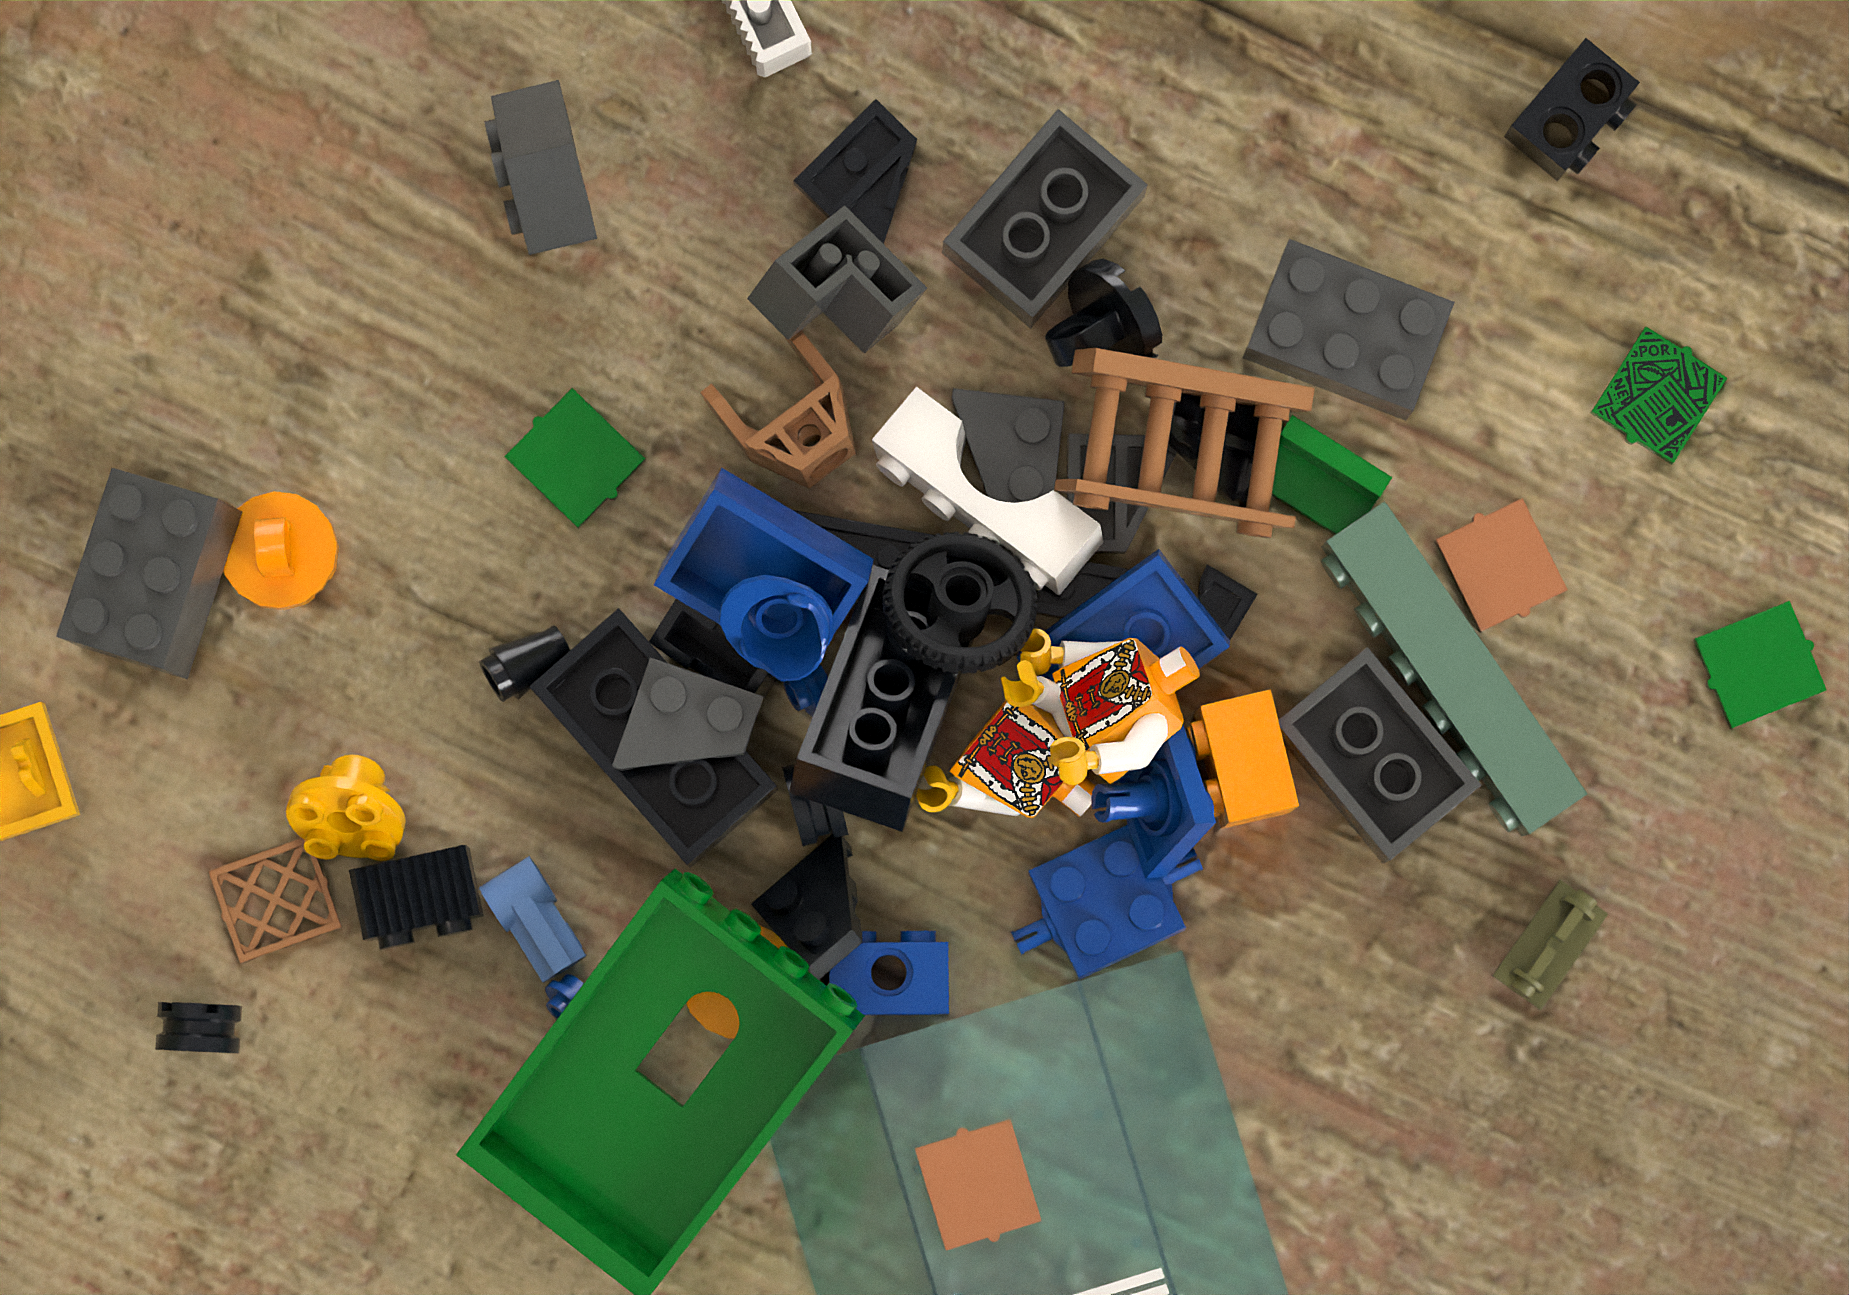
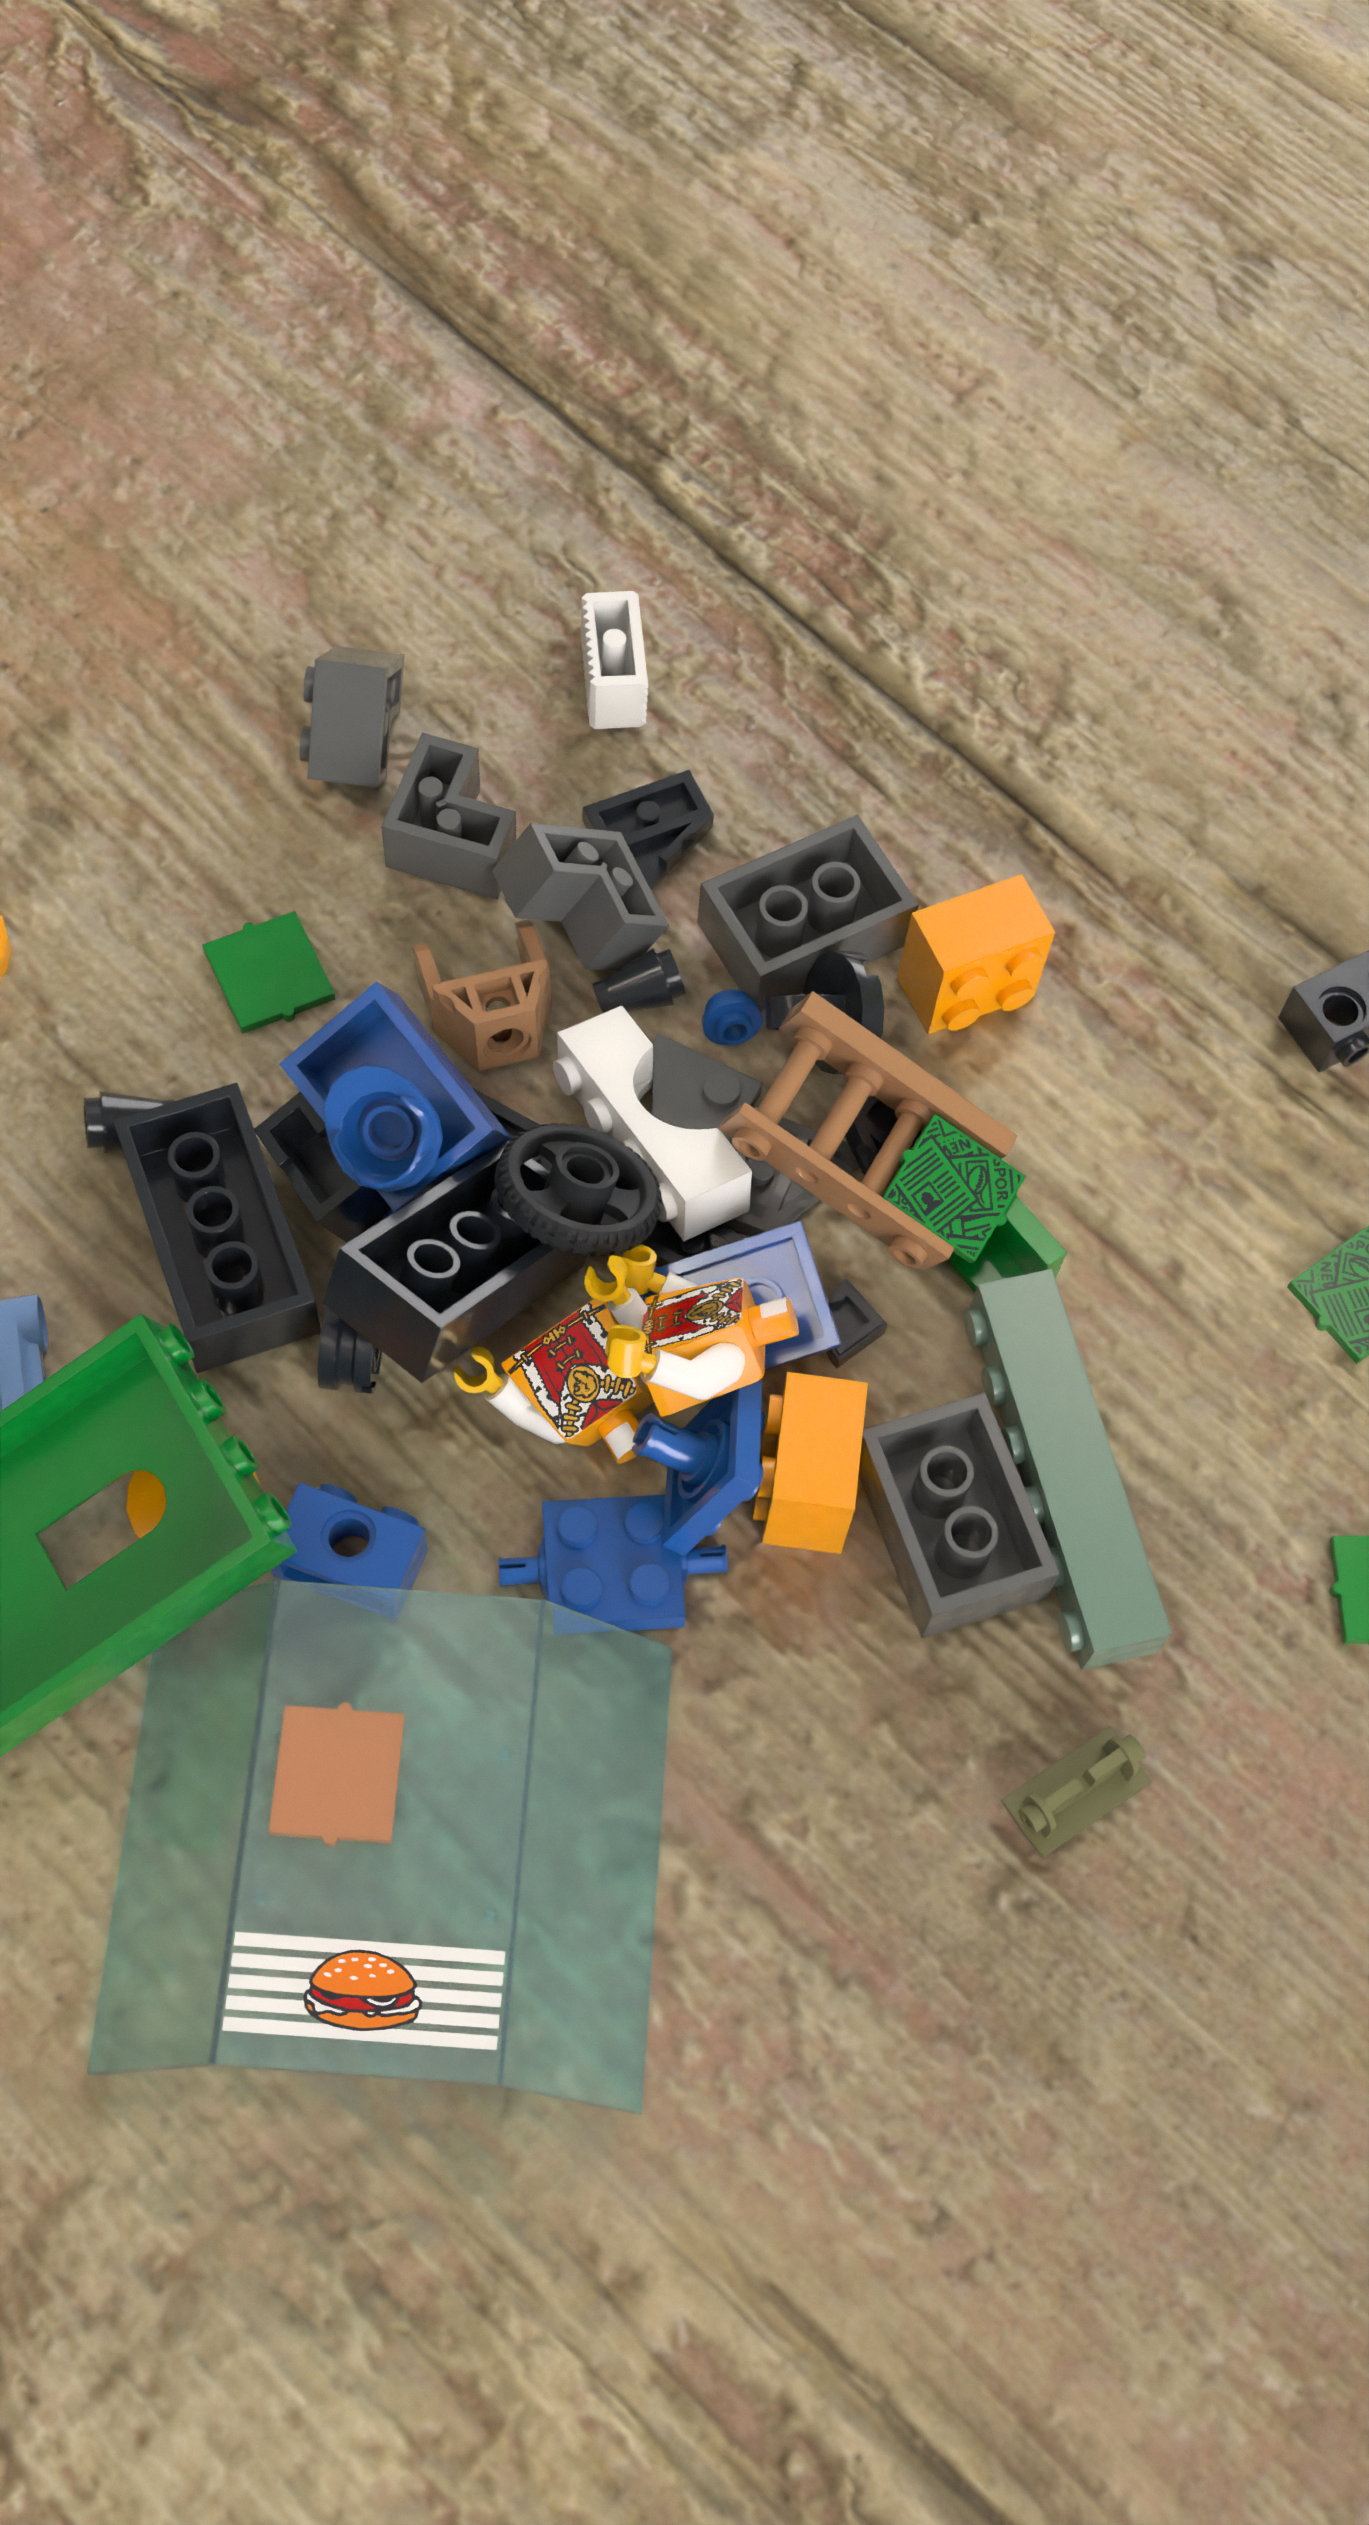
camera: 20 degrees right, 20 degrees down
dark grey wing [612,657,764,771] -> none
black wing [751,835,863,980] -> none
dark grey brick [1243,239,1455,421] -> none
nougat piece [1435,498,1568,632] -> none
none -> dark grey brick [381,732,517,899]
none -> black cone [592,948,686,1014]
none -> blue plate [701,989,763,1045]
none -> green piece [882,1114,1026,1264]
none -> light orange brick [897,874,1055,1035]

